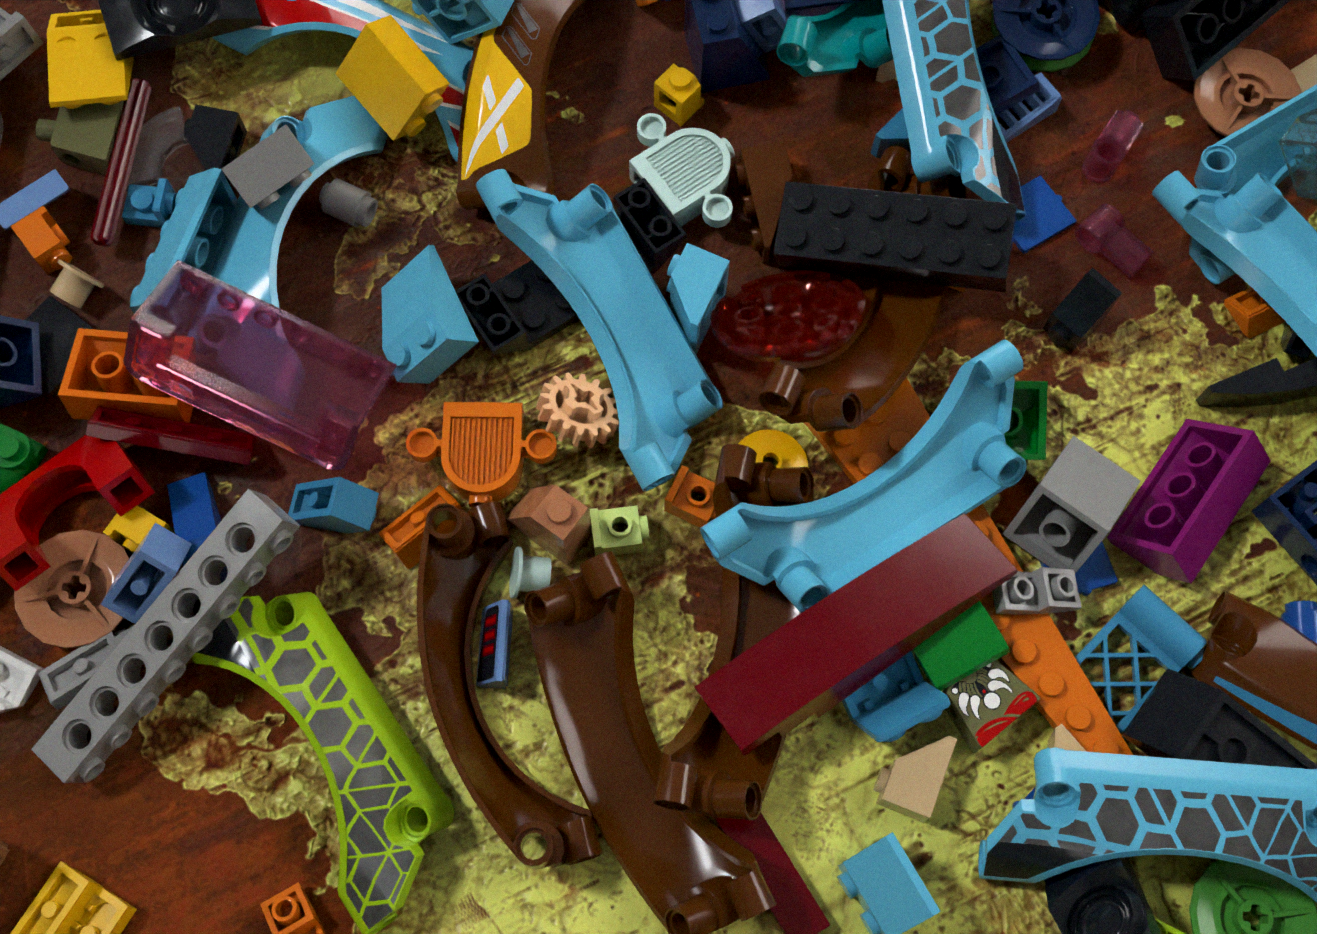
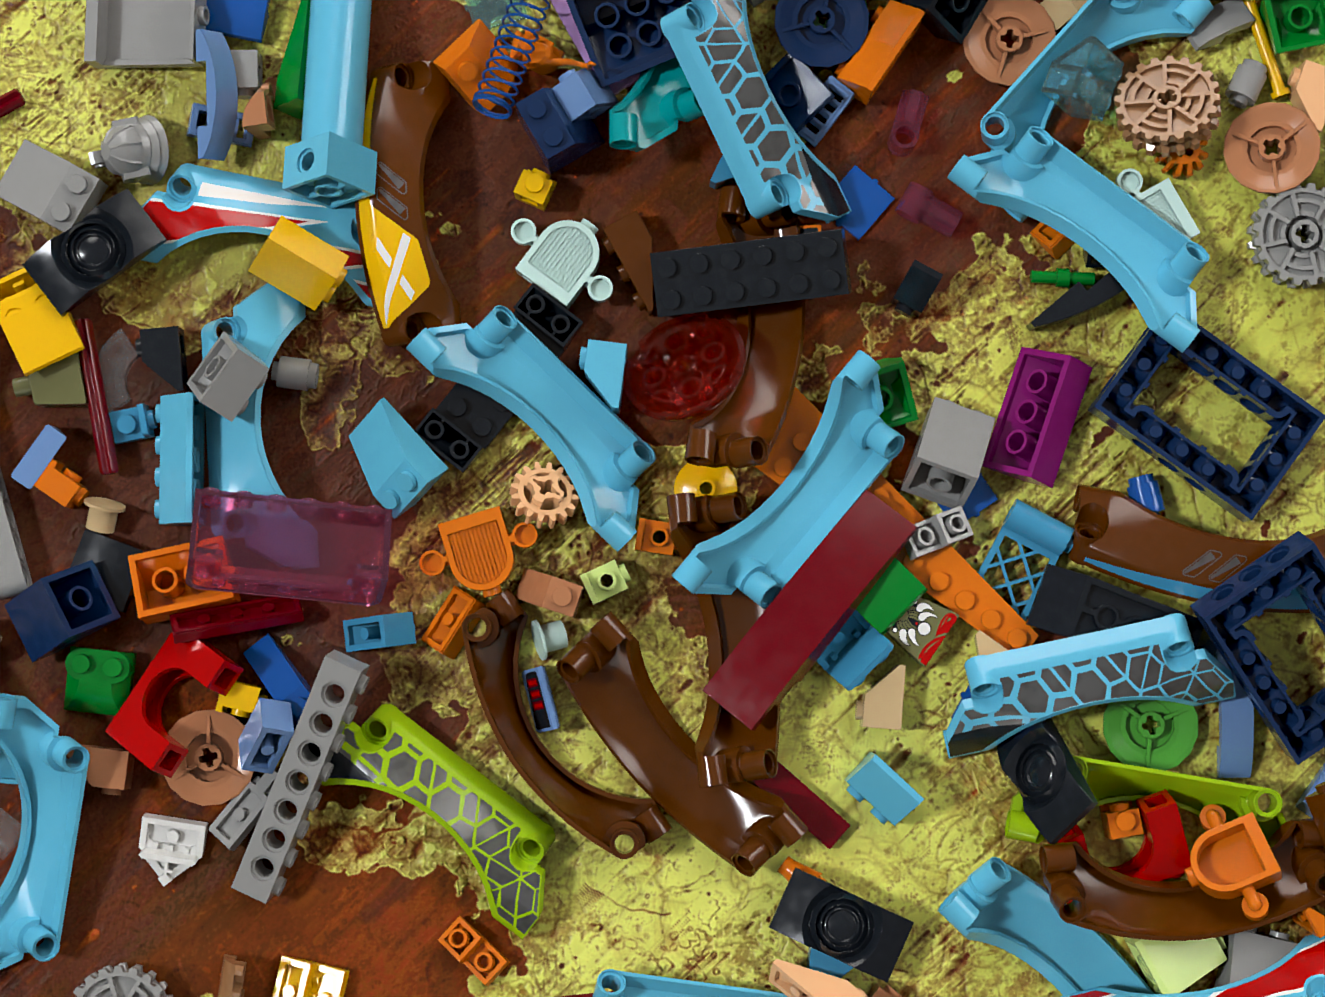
camera: 20 degrees left, 15 degrees up
none -> orange slope [834,0,926,105]
none -> green bar [1030,268,1095,288]

